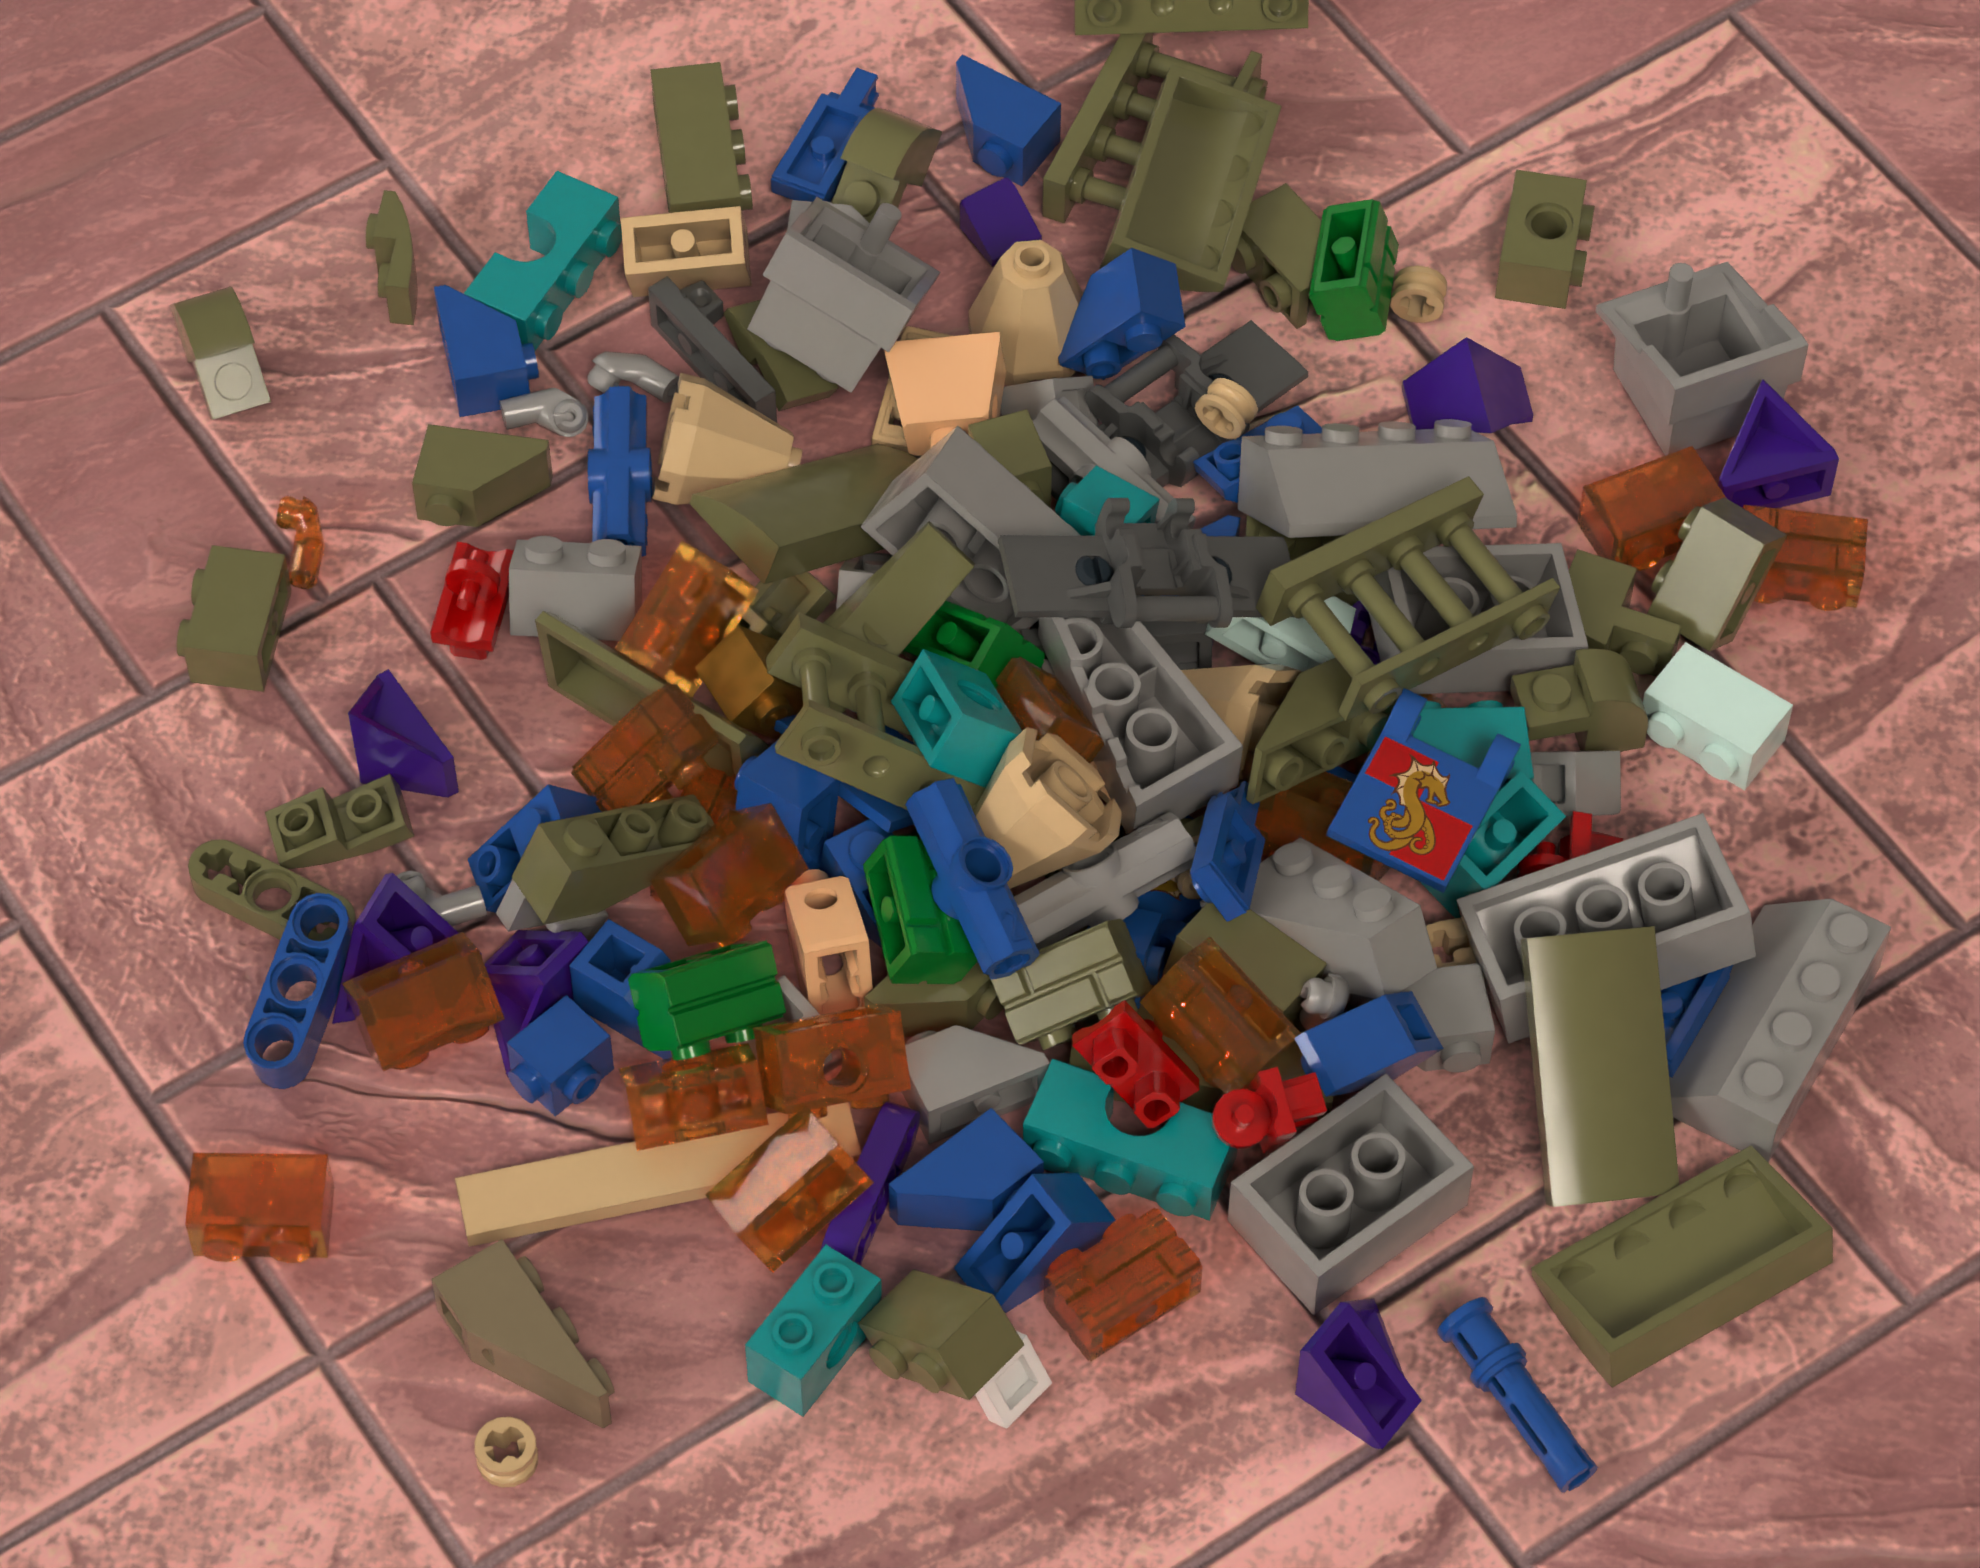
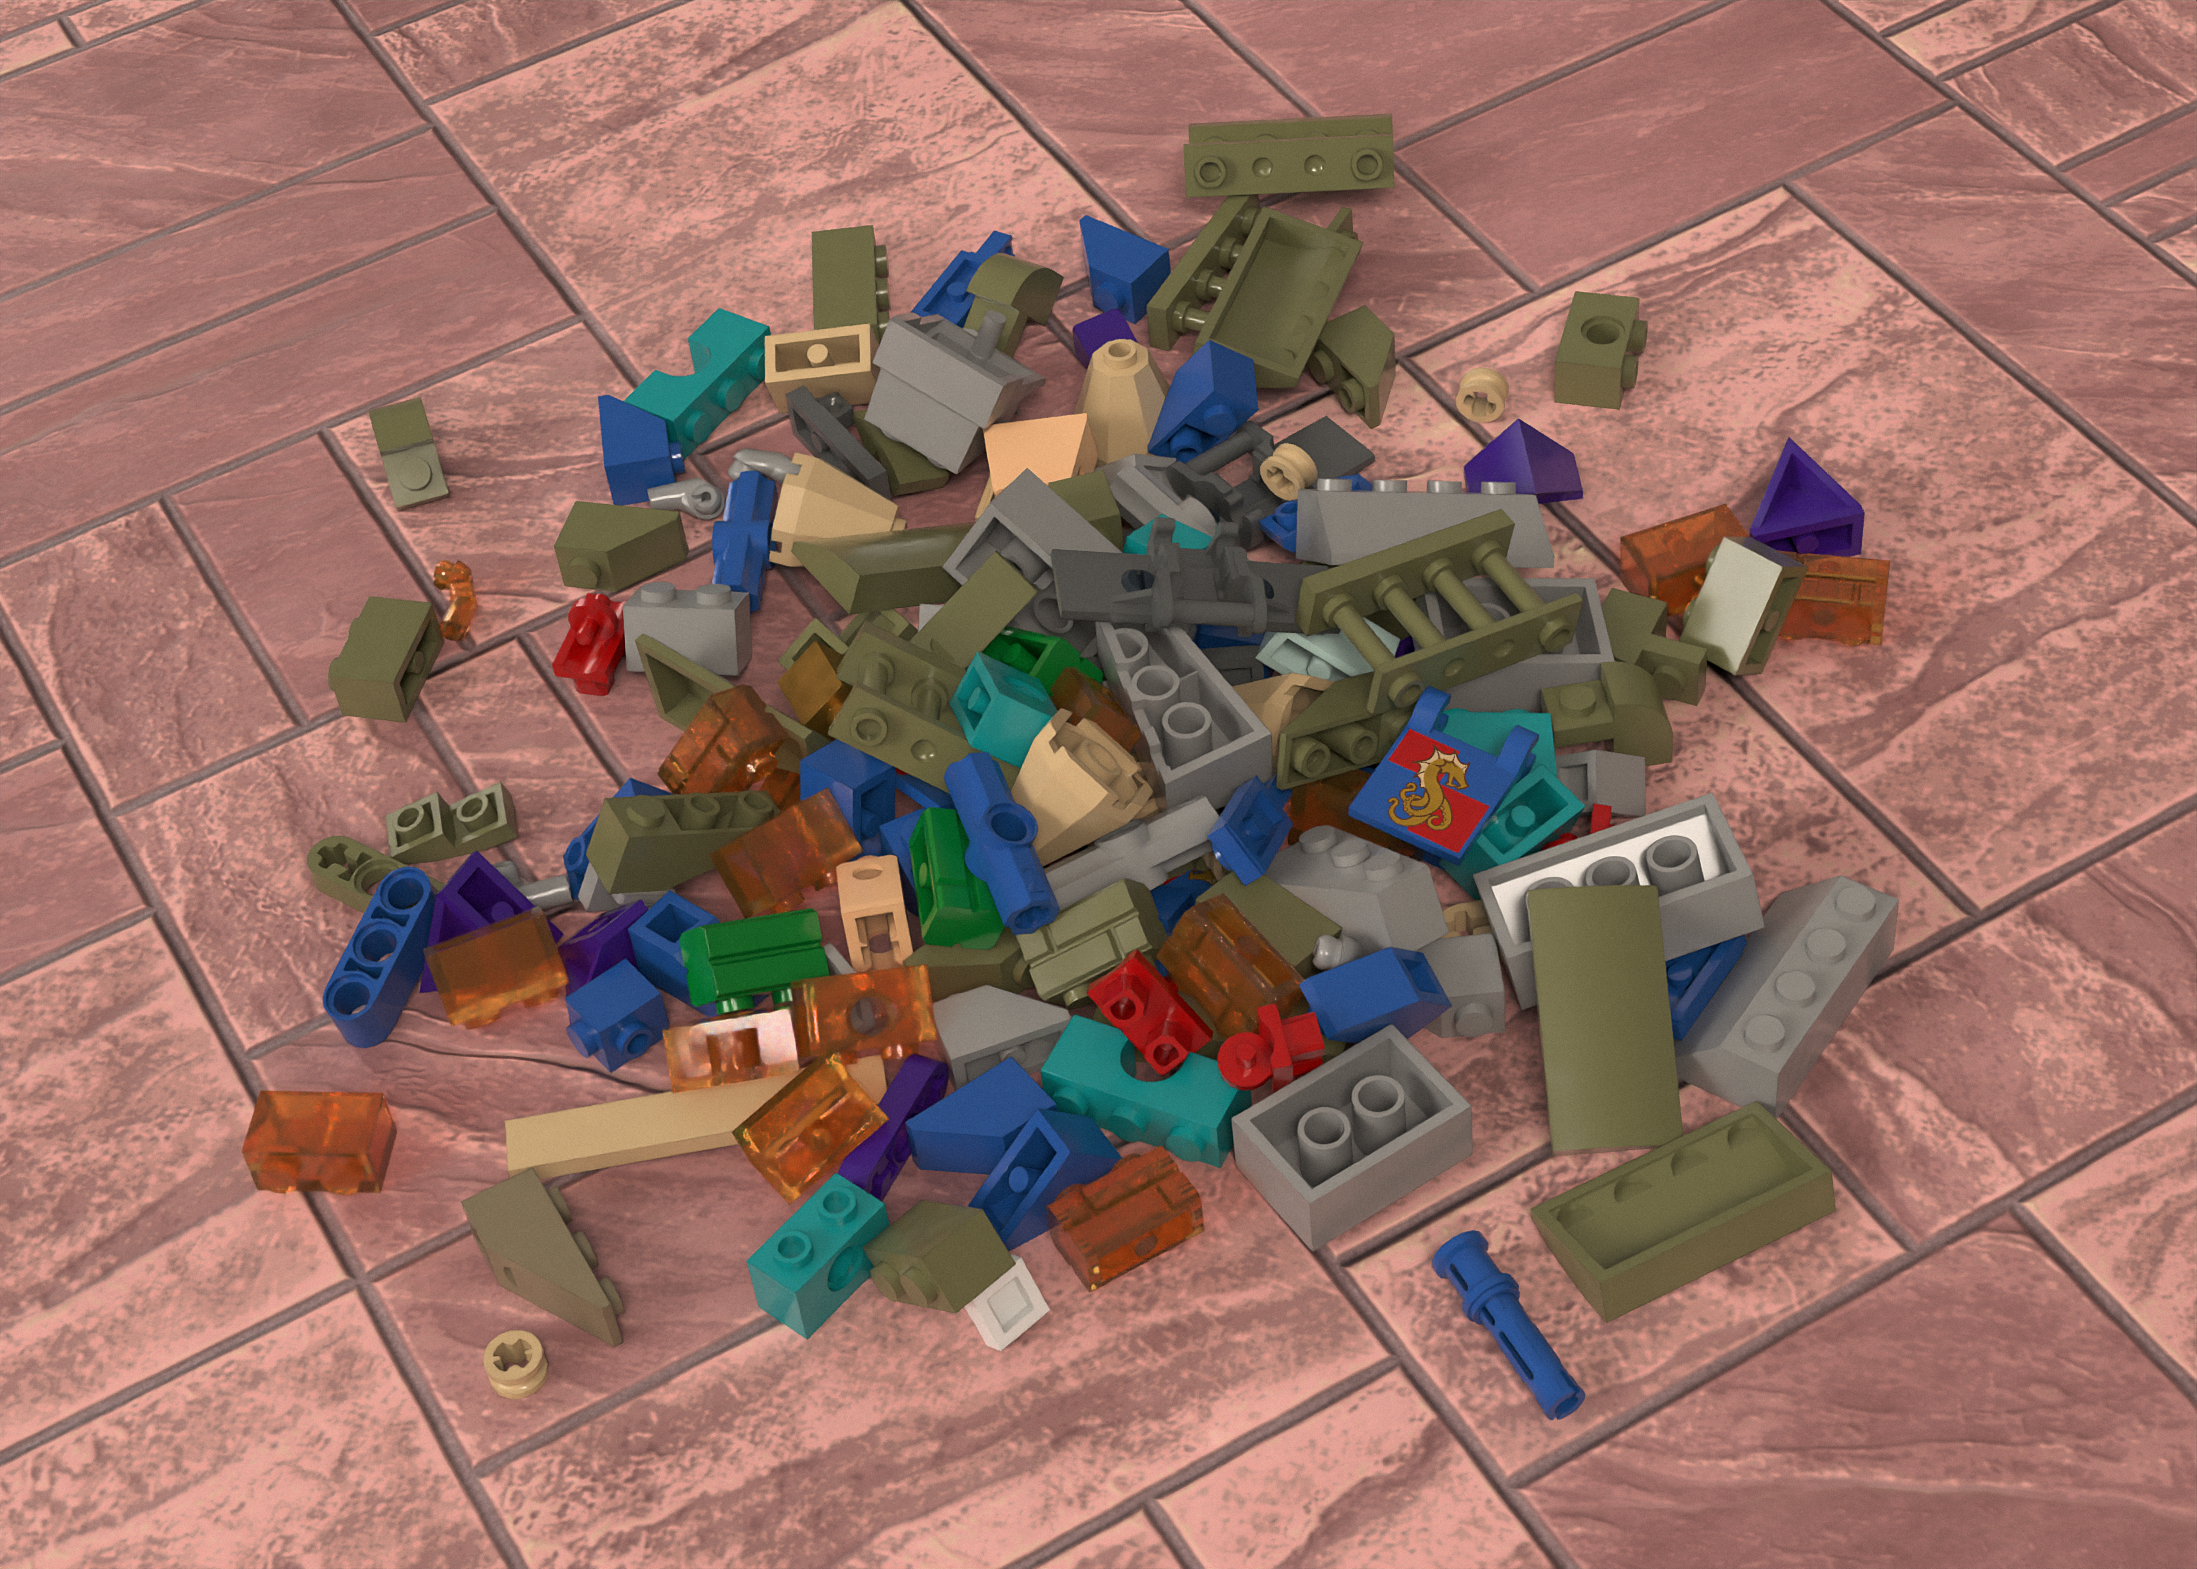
camera: 10 degrees right, 10 degrees down
dark purple slope [348,669,459,798] -> none
olive slope [366,190,418,325] -> none
clear orange brick [615,541,759,697] -> none
dark purple slope [1295,1298,1422,1449] -> none
green brick [1309,199,1399,341] -> none
light grey piece [1596,262,1808,459] -> none
light aqua brick [1643,642,1793,791] -> none

